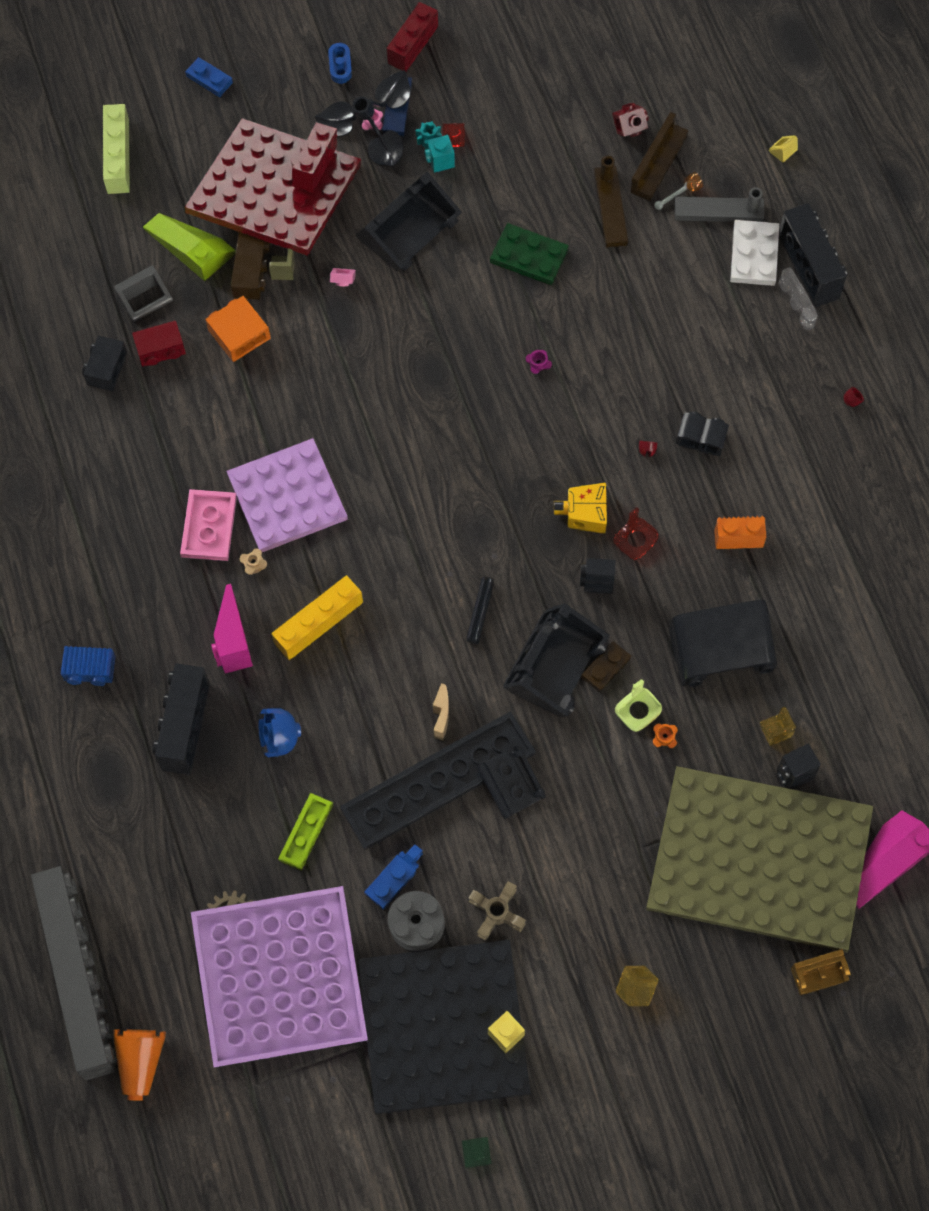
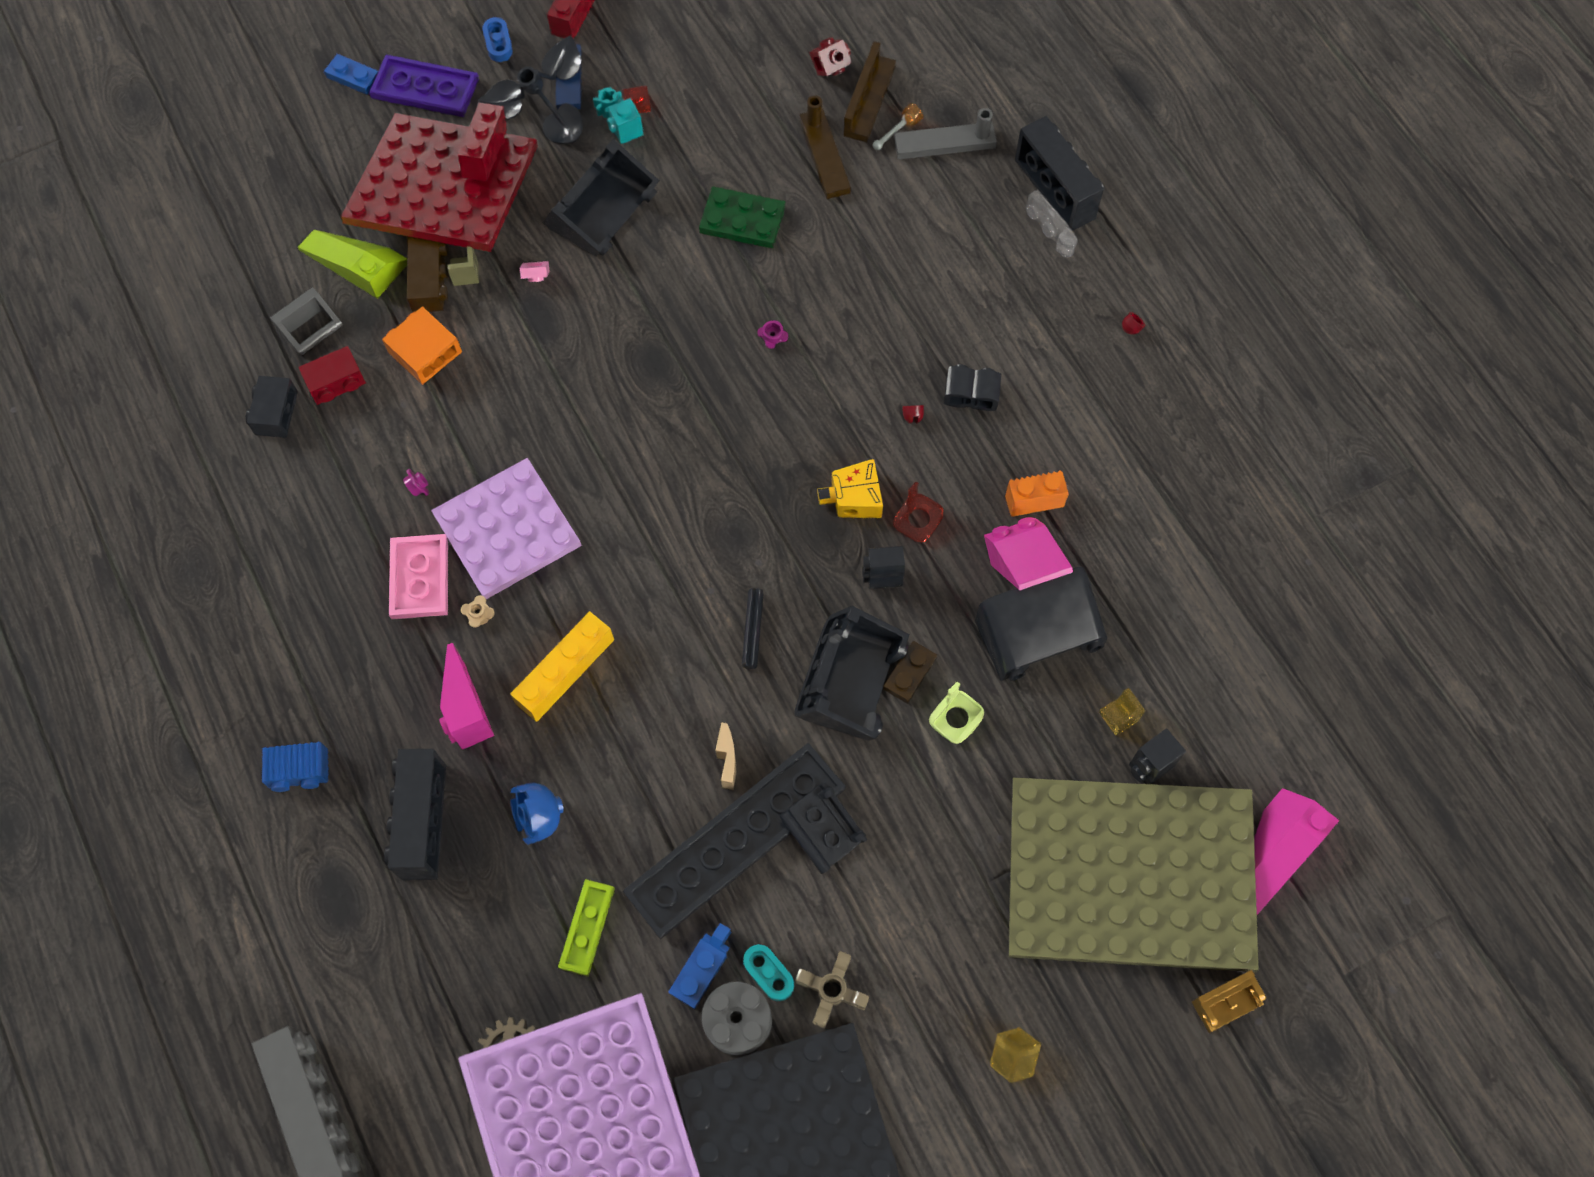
camera: 10 degrees left, 0 degrees up
yellowish green brick [103,104,130,194] -> none
bright pink plate [362,109,383,130] -> none
light yellow brick [488,1011,525,1053] -> none
orange plate [653,724,678,748] -> none
white plate [730,220,779,286] -> none
light yellow slope [769,135,798,163] -> none
none -> dark purple tile [369,55,479,117]
none -> magenta plate [403,469,429,497]
none -> teal plate [743,945,794,1001]
none -> dark pink slope [984,517,1073,590]

